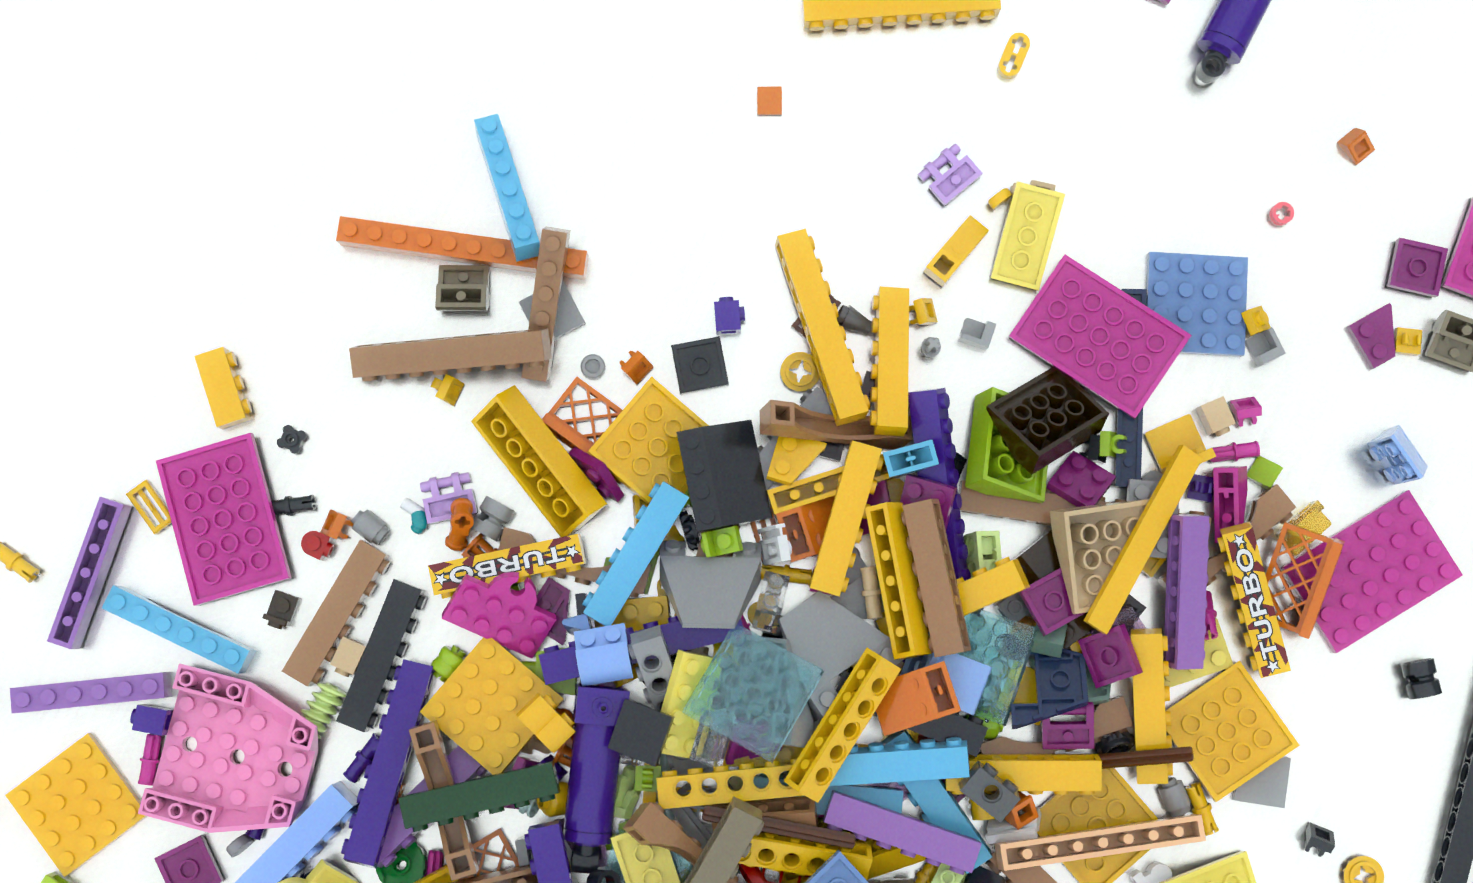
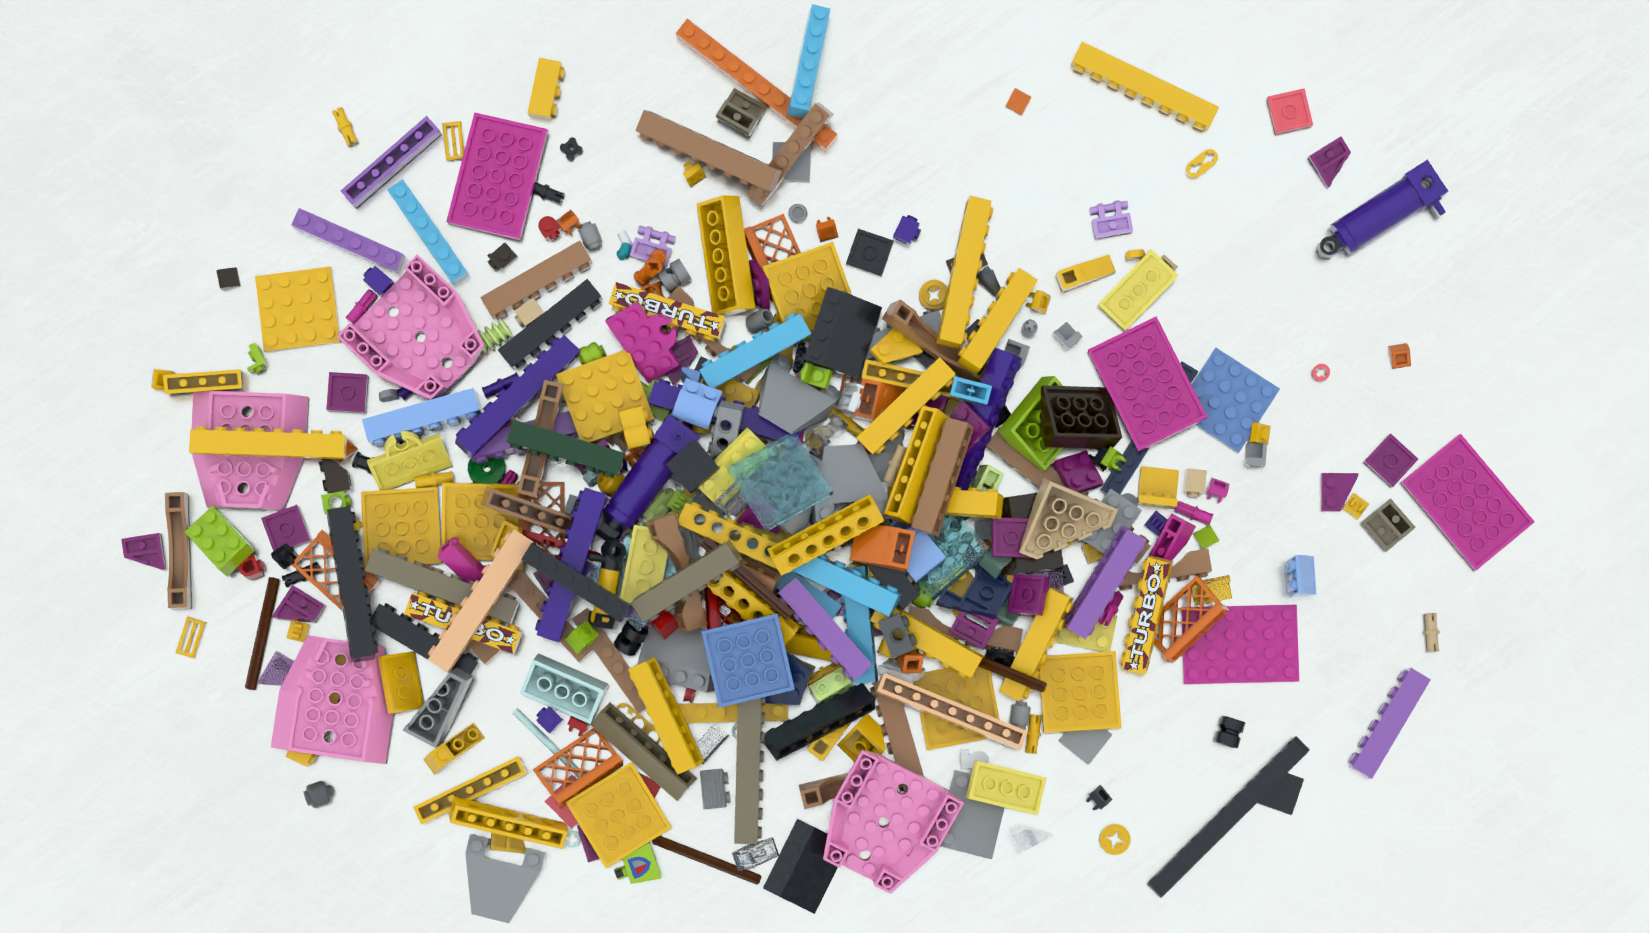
camera: 35 degrees right, 0 degrees up
yellow tile [1083,445,1203,634] -> none
none -> light grey brick [745,309,773,333]
none -> light grey panel [1004,339,1030,367]

